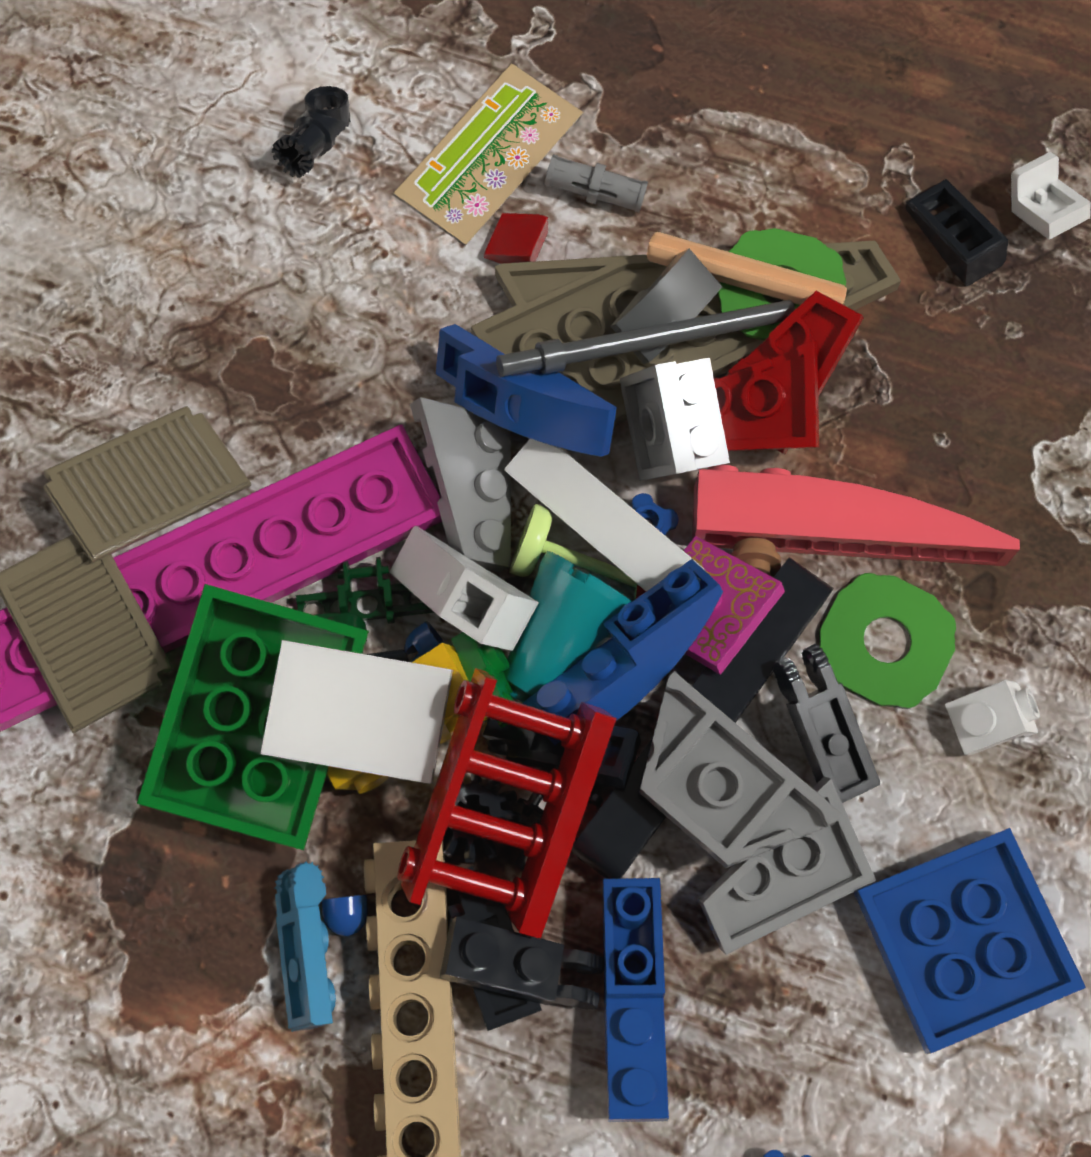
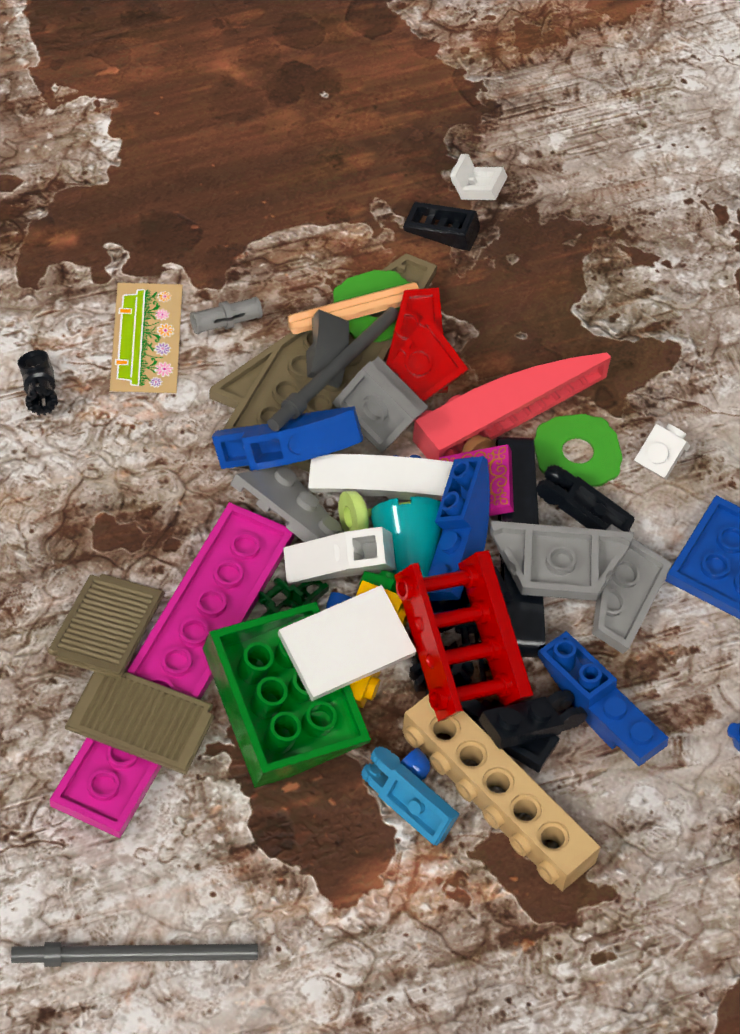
camera: 40 degrees left, 15 degrees down
red slope [484,213,548,264] -> none

